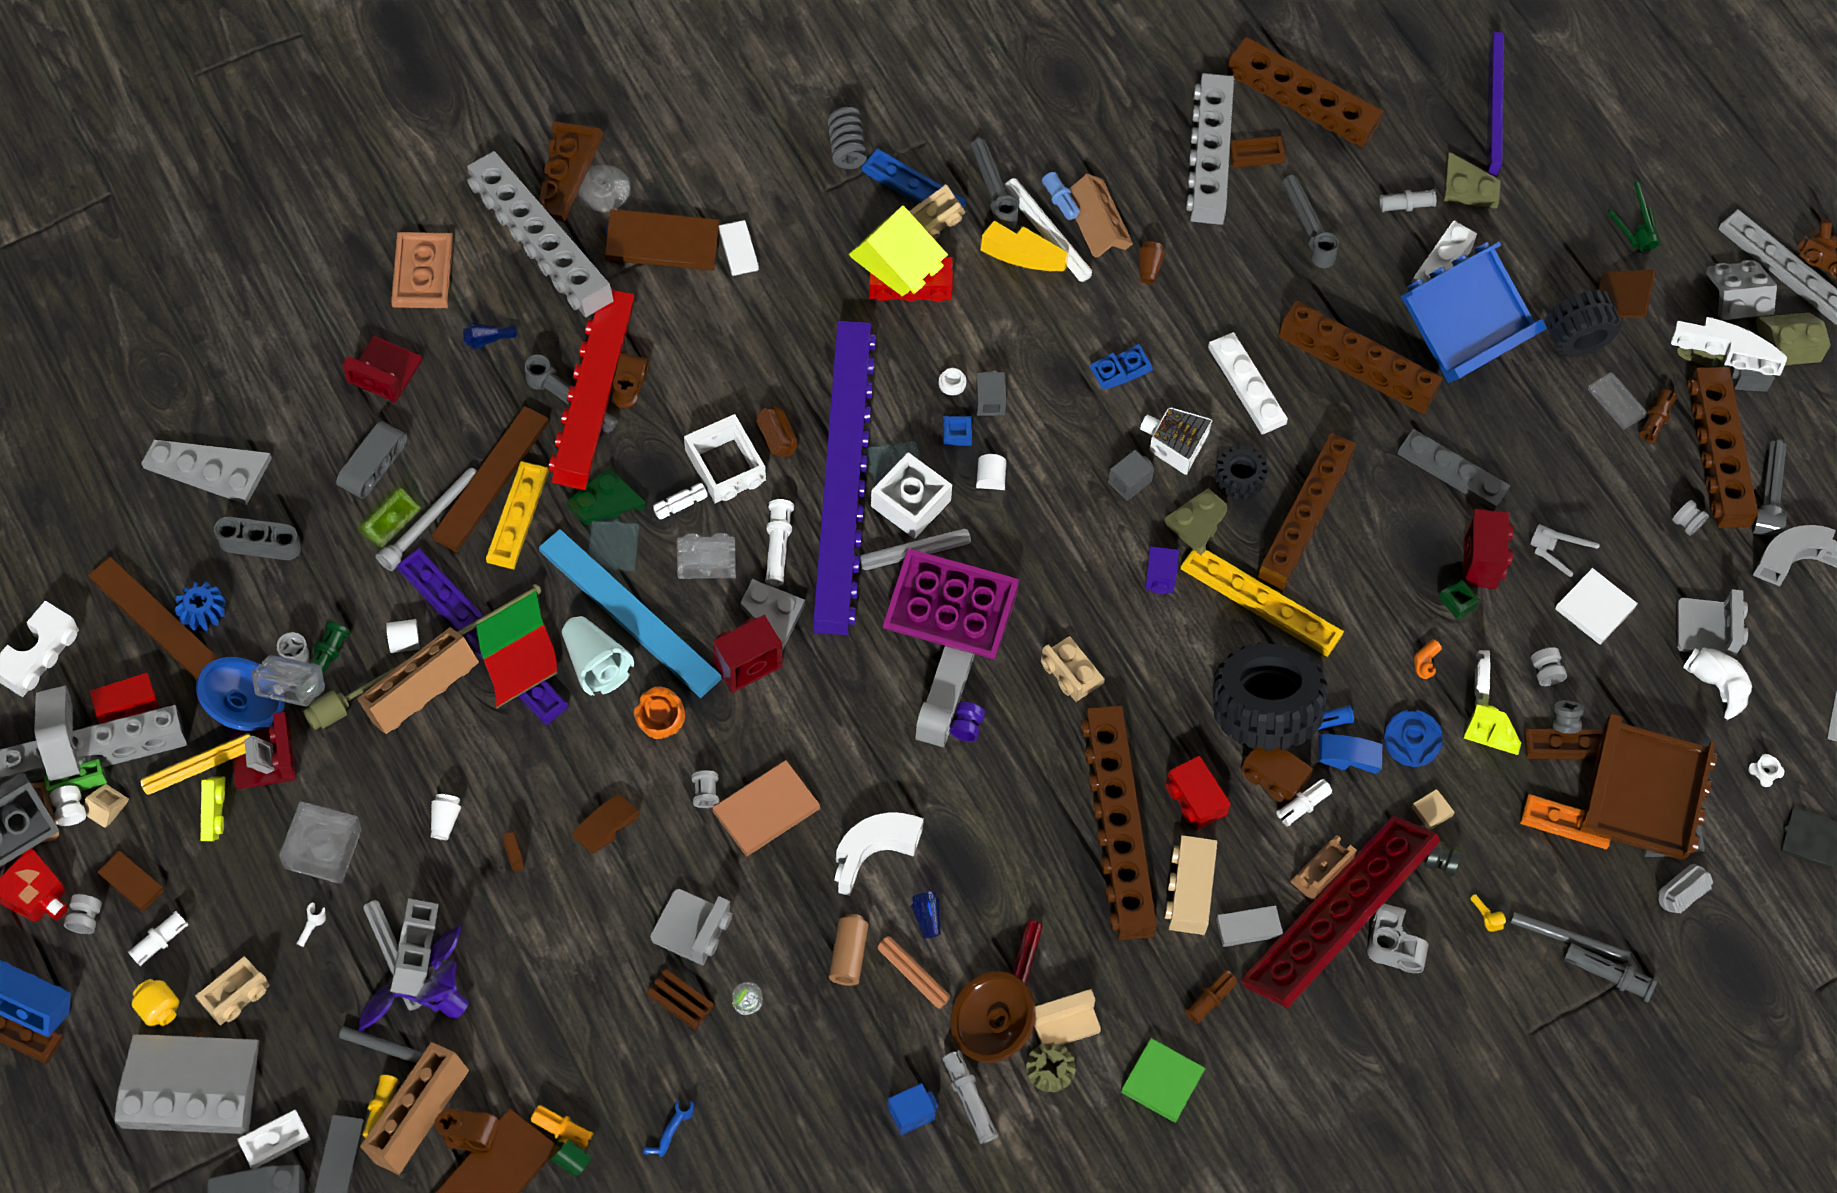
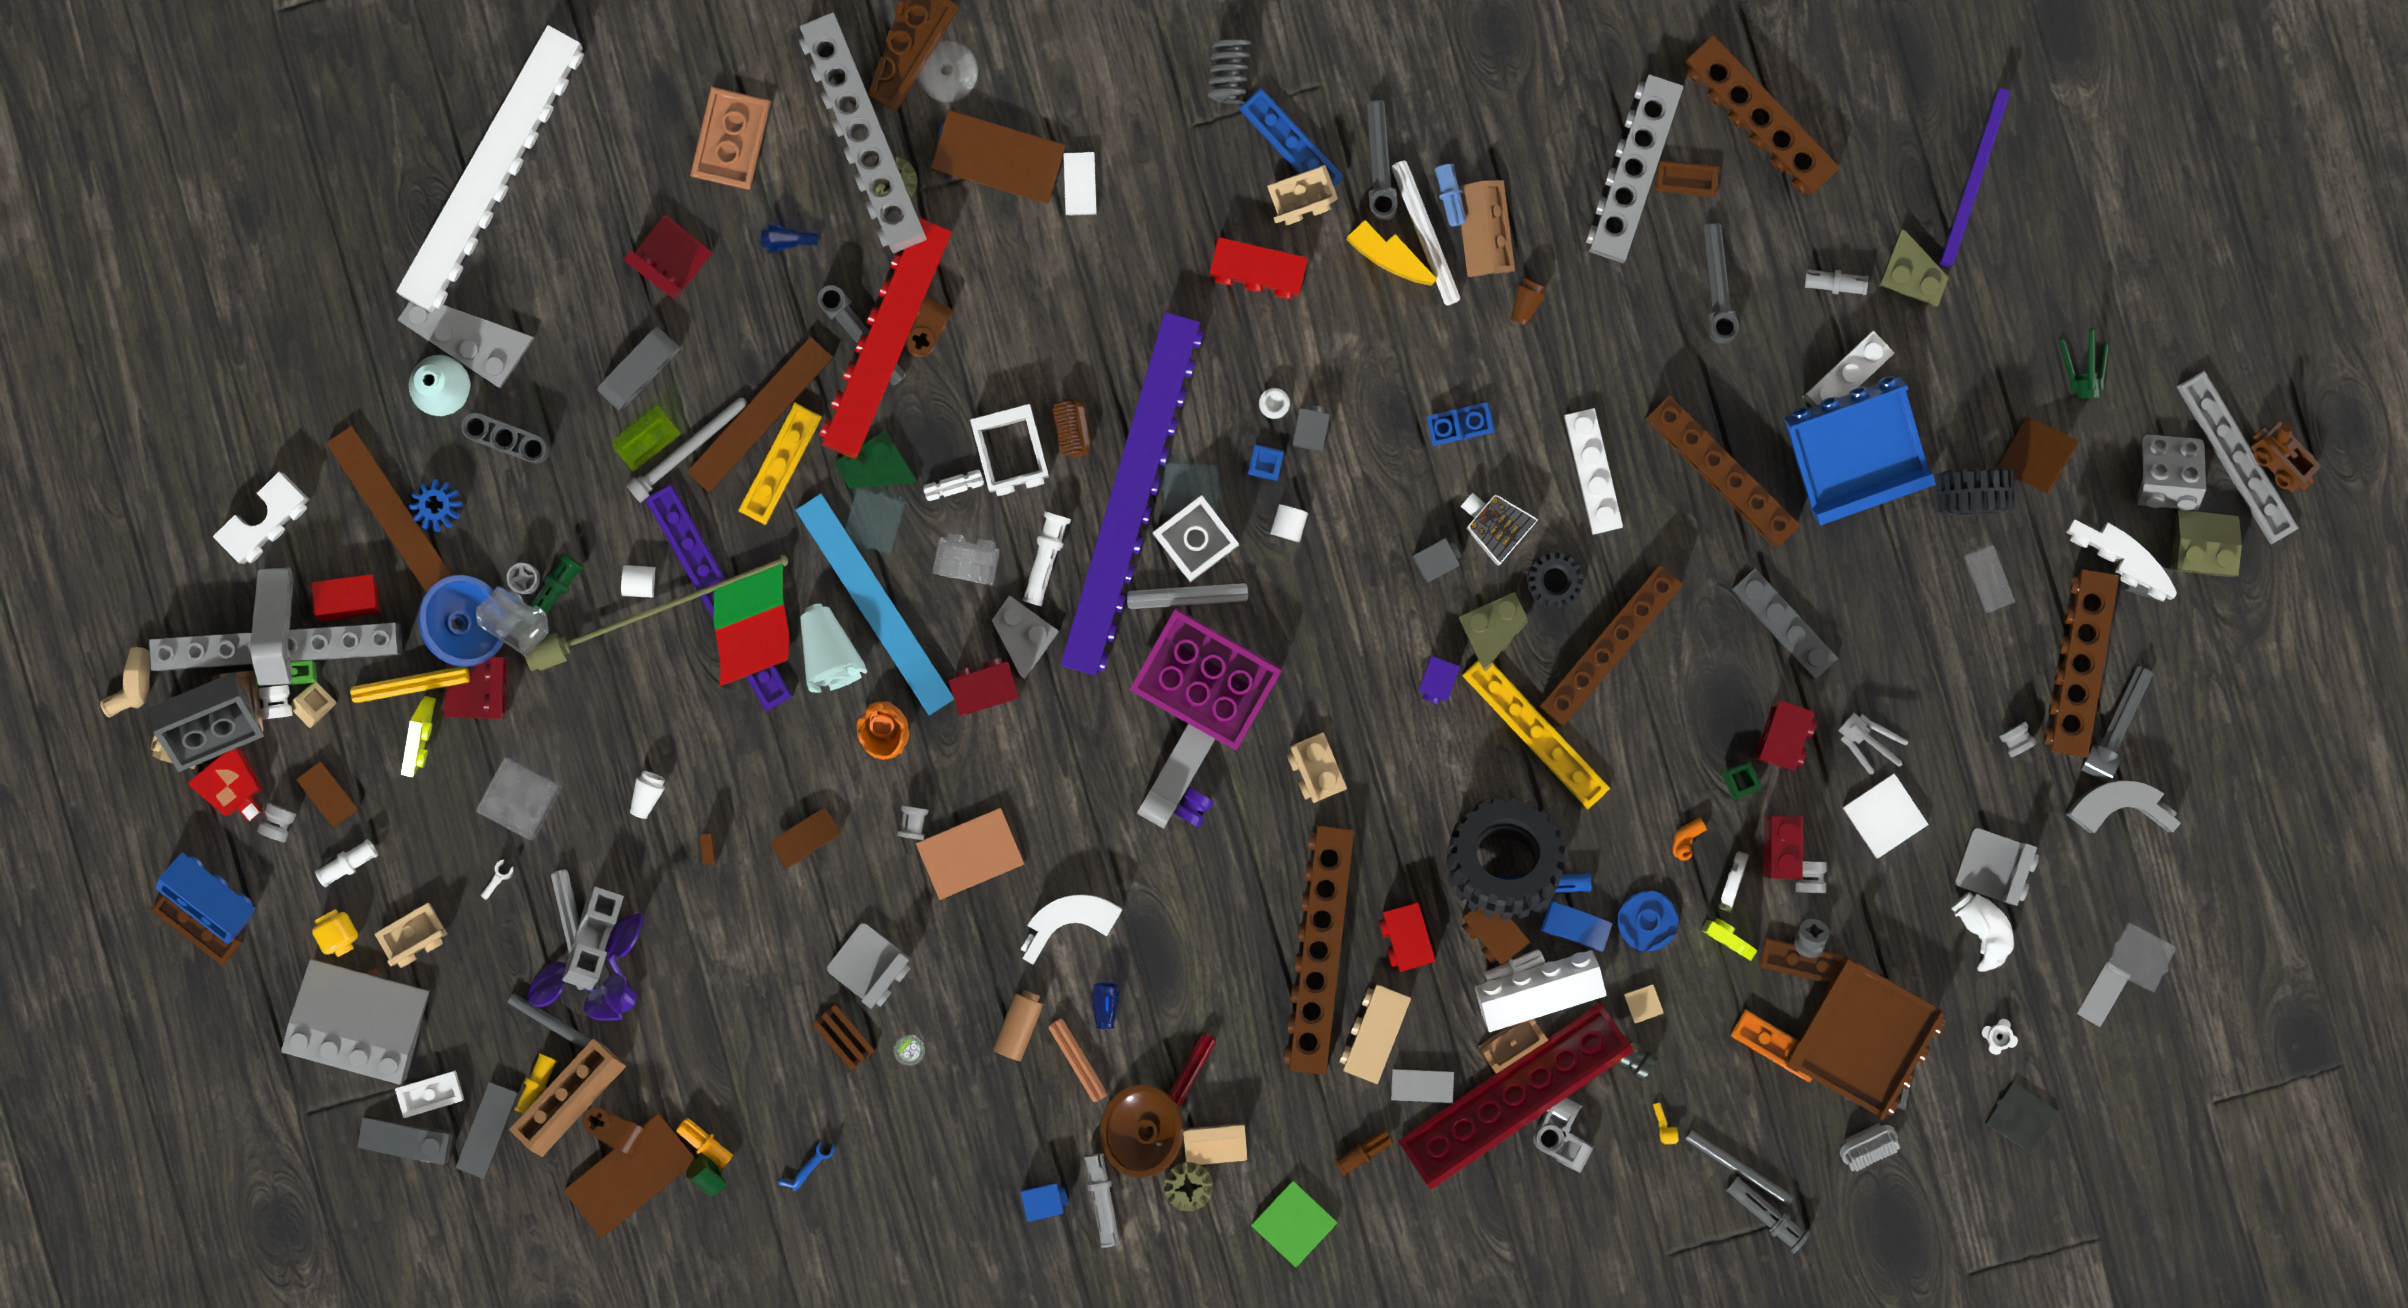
camera: 15 degrees right, 25 degrees up
light grey tile [244,736,275,774] -> none
medium nougat brick [357,627,479,734] -> none
neon yellow slope [849,206,948,297] -> none
reddish brown pin [1639,389,1677,443] -> none
none -> white brick [396,25,584,313]
none -> light aqua cone [409,355,471,416]
none -> white brick [1475,950,1607,1032]
none -> dark red brick [1763,816,1803,879]

